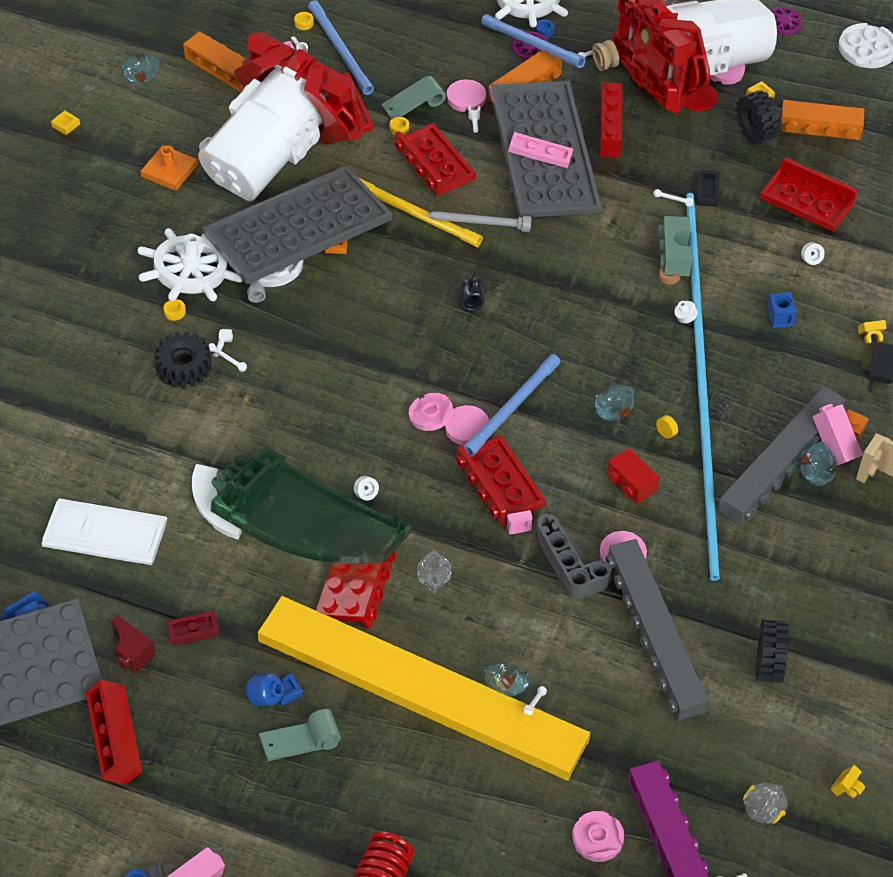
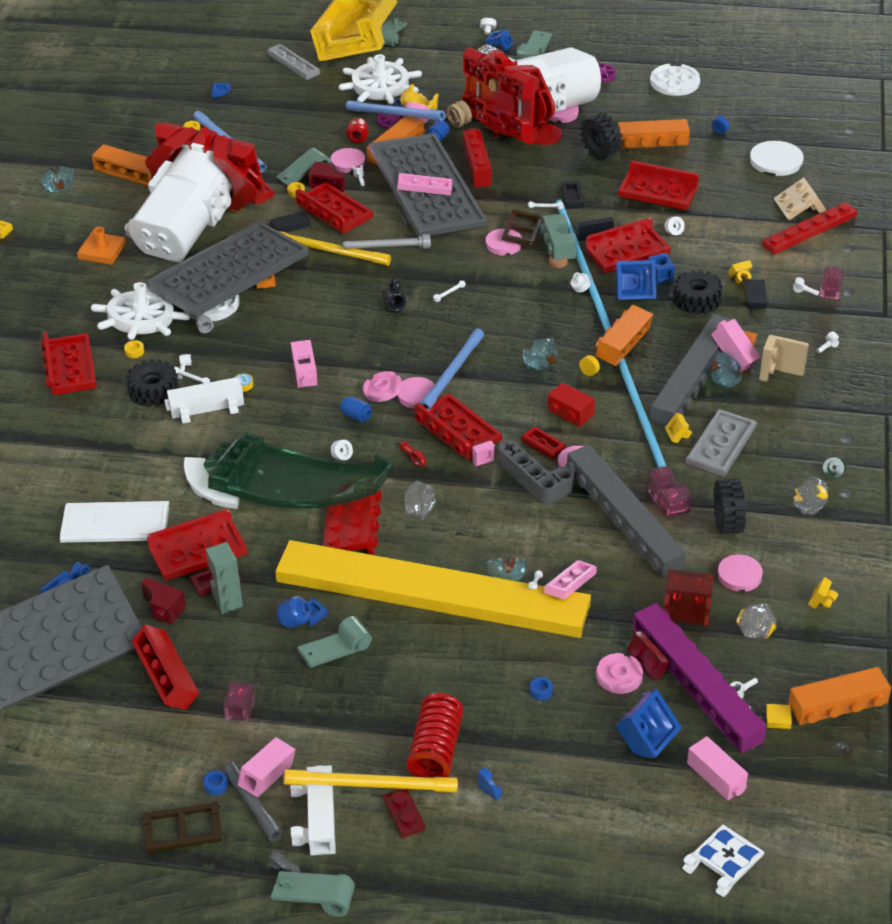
camera: 10 degrees left, 10 degrees down
none -> red bracket [40,332,97,395]
none -> blue bush [70,562,90,579]
none -> red bracket [147,509,248,582]
none -> white brick [164,377,244,423]
none -> sand green arch [206,542,243,614]
none -> clear pink brick [223,682,256,722]
none -> tile [234,373,254,392]
none -> black tile [270,211,311,233]
none -> bright pink brick [291,340,318,388]
none -> dark red arch [308,162,345,193]
none -> blue brick [340,397,372,422]
none -> red head [346,118,369,144]
none -> red piece [399,441,426,467]
none -> yellow hair [400,84,439,124]
none -> blue brick [427,121,450,142]
none -> white hinge [433,281,466,302]
none -> bright pink tile [486,229,522,256]
none -> dark brown window [501,209,544,248]
none -> red tile [521,426,566,460]
none -> blue tile [529,677,553,700]
none -> bright pink tile [544,560,597,600]
none -> black tile [576,217,614,241]
none -> red bracket [585,218,671,274]
none -> orange brick [595,305,653,366]
none -> blue brick [615,260,656,300]
none -> dark red plate [627,631,669,680]
none -> clear pink brick [648,466,676,502]
none -> clear pink brick [657,483,692,518]
none -> clear red piece [664,569,714,626]
none -> yellow tile [665,413,693,443]
none -> black tyre [673,270,722,314]
none -> light grey tile [686,409,757,477]
none -> bright pink tile [718,554,763,592]
none -> clear hair [794,476,828,515]

